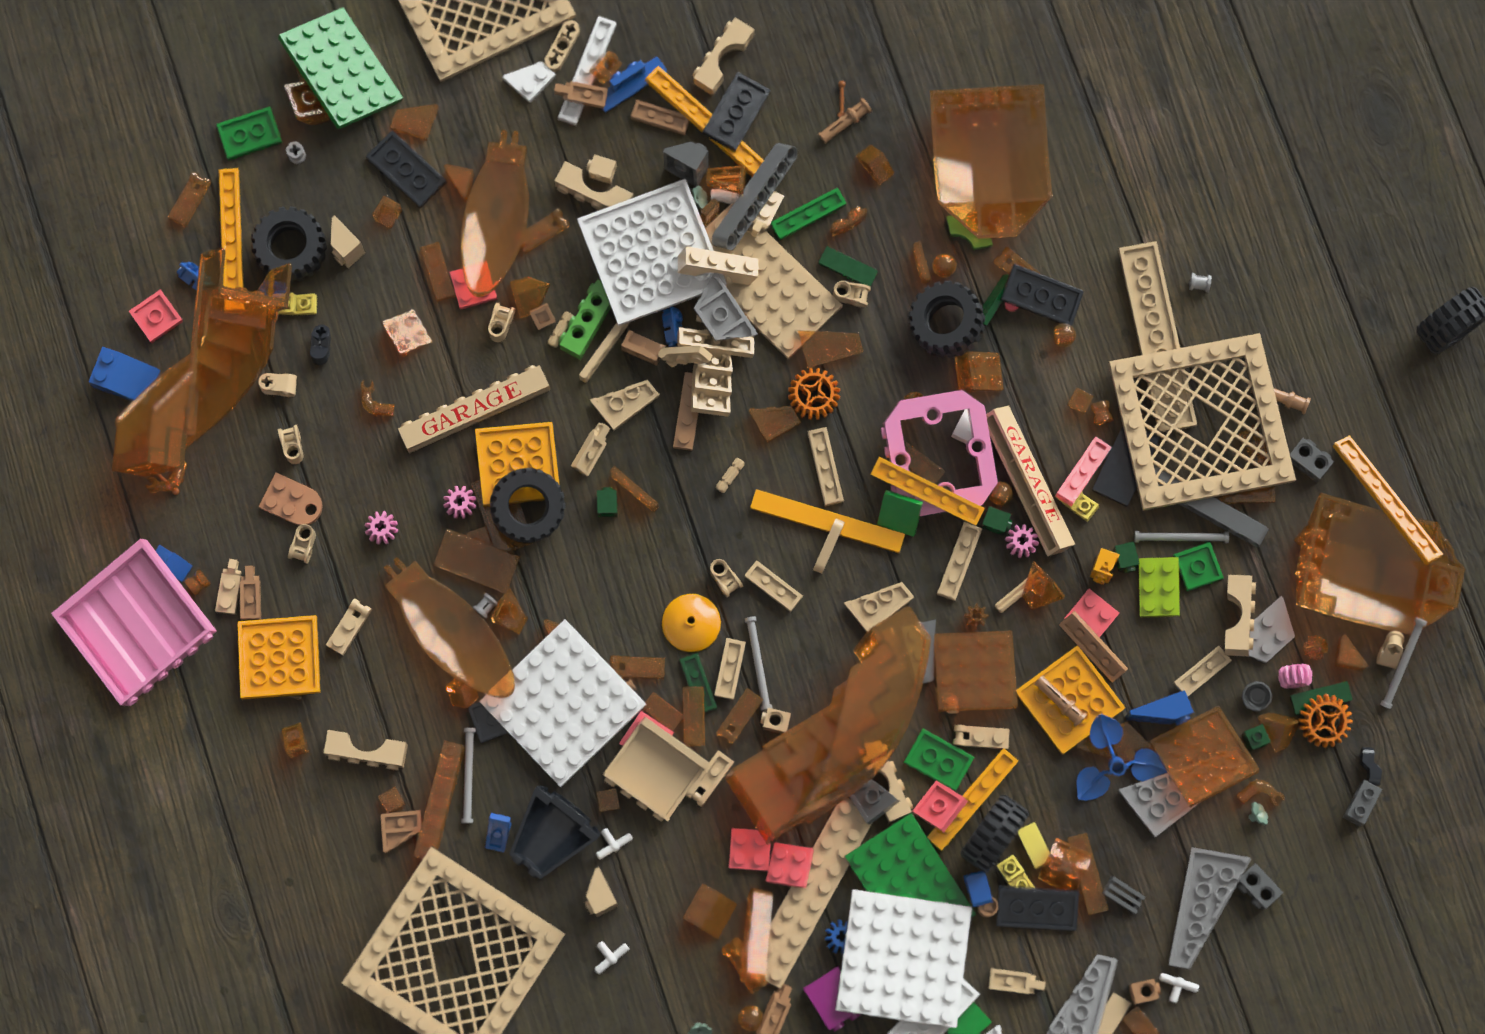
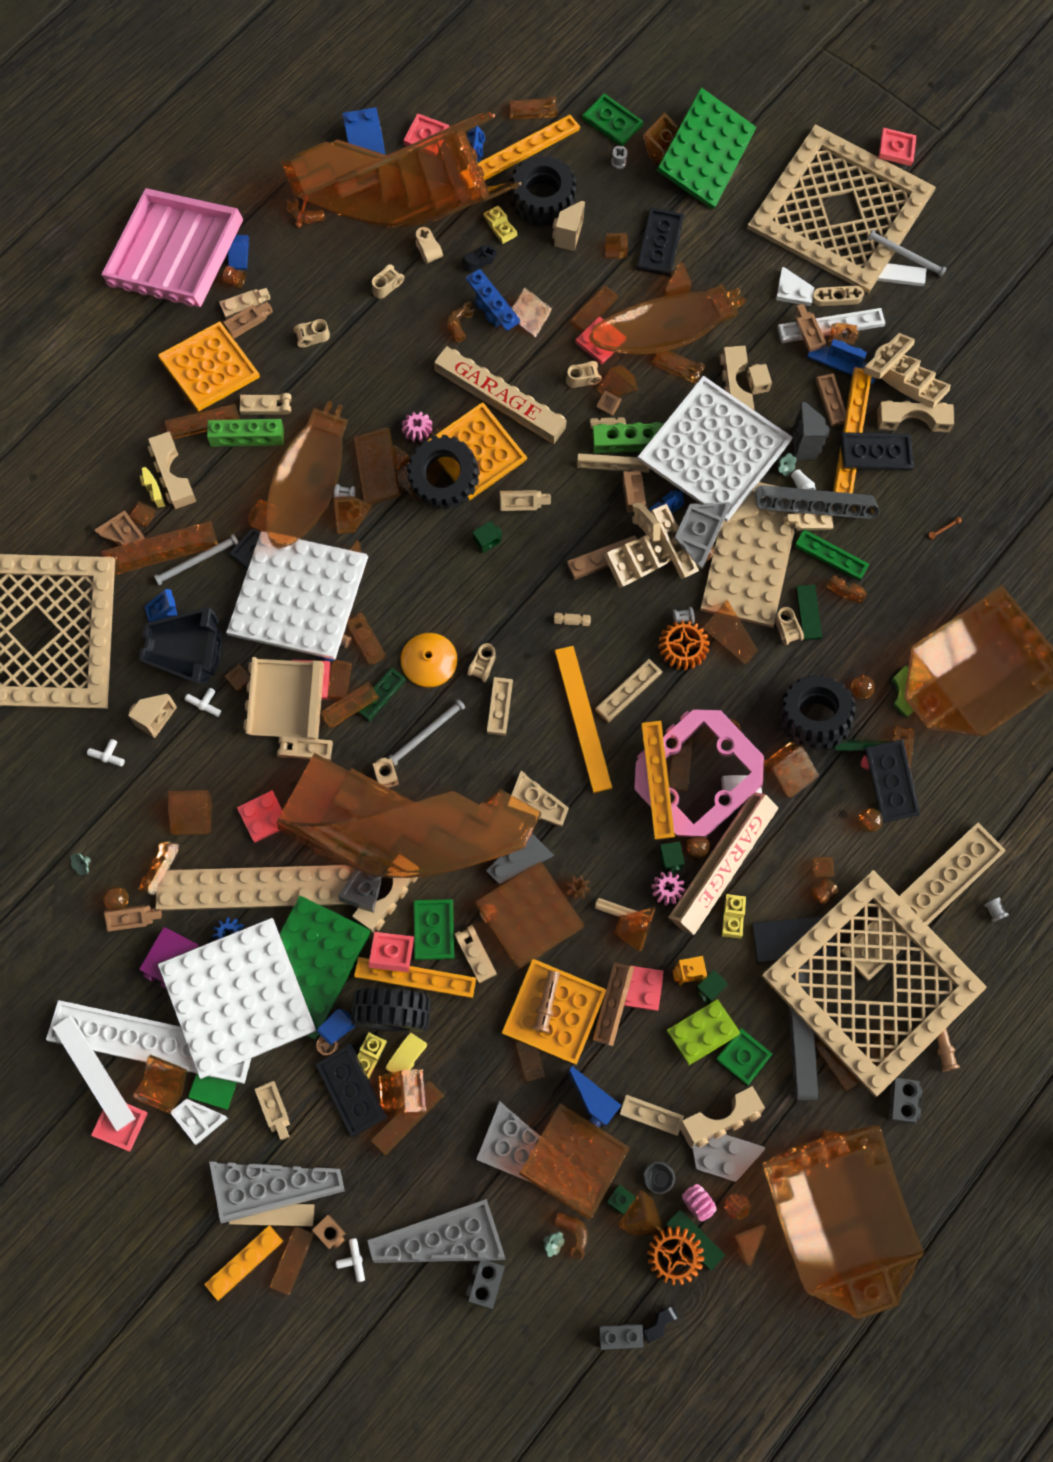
camera: 55 degrees right, 5 degrees down
nougat plate [259,473,322,526] -> none
clear orange slope [282,723,310,758] -> none
bright pink gear [365,511,398,545] -> none
clear orange wing [391,104,439,140] -> none
tan wing [590,380,660,431] -> none
clear orange tile [610,466,659,512] -> none
tan arch [678,246,758,285] -> none
clear orange tile [701,198,720,227] -> none
clear orange wing [706,165,746,194] -> none
tan plate [715,638,746,700] -> none
clear orange plate [716,688,764,745] -> none
clear orange beam [740,888,773,986] -> none
clear orange wing [749,406,801,443] -> none
coral plate [766,842,814,889] -> none
tan beam [813,518,845,574] -> none
medium nougat pin [818,98,872,144] -> none
clear orange slope [856,144,894,185] -> none
green tile [877,490,923,537] -> none
clear orange tile [912,241,930,284] -> none
tan tile [937,522,982,601] -> none
tile [1055,437,1112,507] -> none
blue plant [1076,714,1167,800] -> none
dark grey tile [1102,876,1145,914] -> none
clear orange wing [1114,722,1157,764] -> none
light grey bar [1134,531,1229,543] -> none
light orange tile [1333,435,1443,565] -> none
tan piece [1376,631,1404,669] -> none
light grey bar [1380,617,1427,709] -> none
none -> light yellow slope [140,467,165,508]
none -> clear orange plate [165,403,240,439]
none -> bright green brick [207,419,284,447]
none -> blue bracket [466,269,520,331]
none -> light grey bush [673,607,695,625]
none -> tan slope [864,333,951,408]

